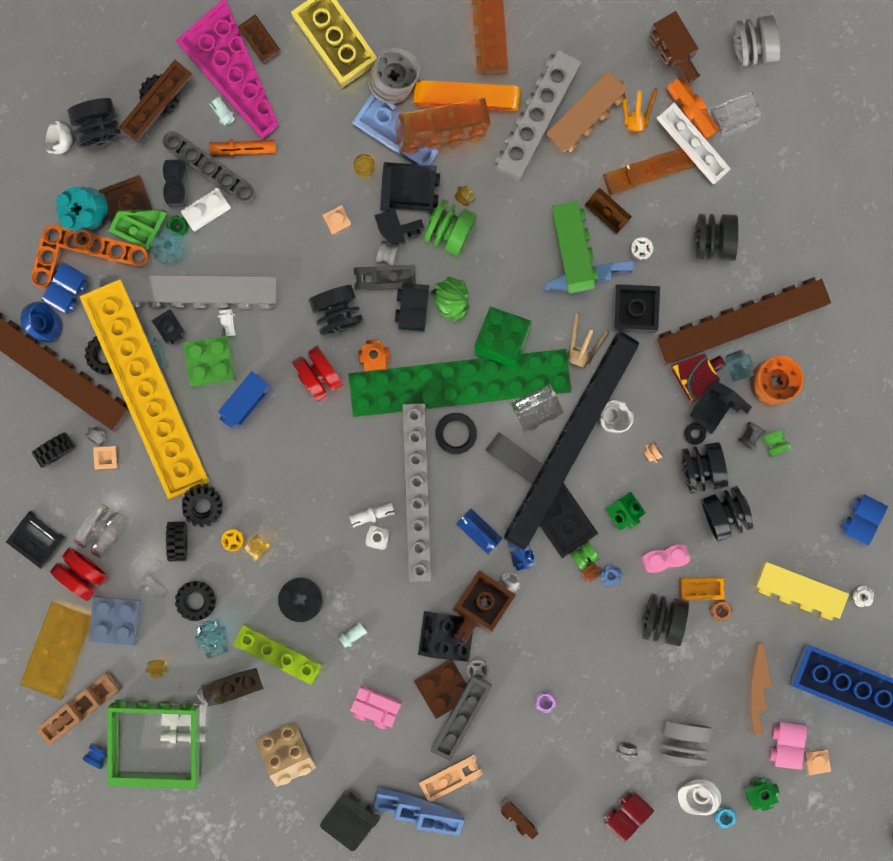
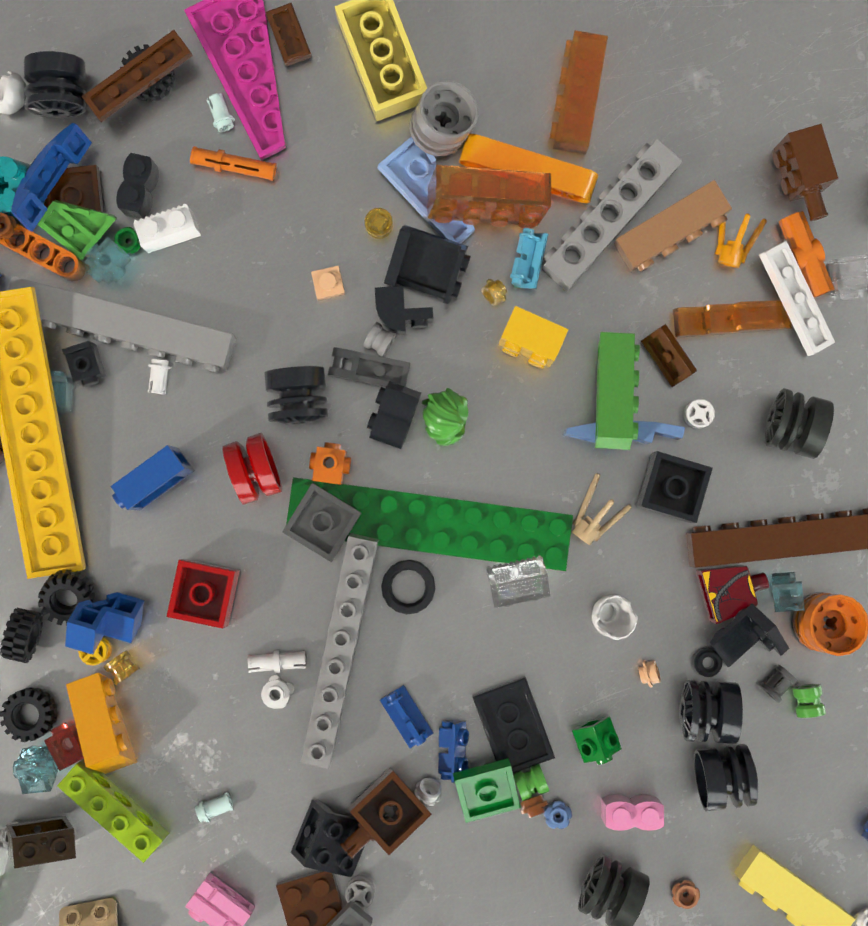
camera: 15 degrees right, 0 degrees up
dark grey beam [162,131,255,204] -> none
bright green brick [183,336,236,388] -> none
black brick [278,577,323,622] -> none
bright green wheel [424,199,477,256] -> none
green brick [474,306,531,369] -> none
dark grey beam [486,432,543,484] -> none
black beam [504,331,639,550] -> none
light orange plate [680,577,725,600] -> none
none -> blue slope [11,123,92,231]
none -> clear red brick [44,722,84,771]
none -> blue brick [65,592,145,655]
none -> light orange wedge [66,672,137,774]
none -> red brick [166,559,240,629]
none -> dark grey plate [282,483,362,562]
none -> plate [453,758,521,823]
none -> yellow brick [498,306,568,369]
none -> medium azure hinge [510,228,548,289]

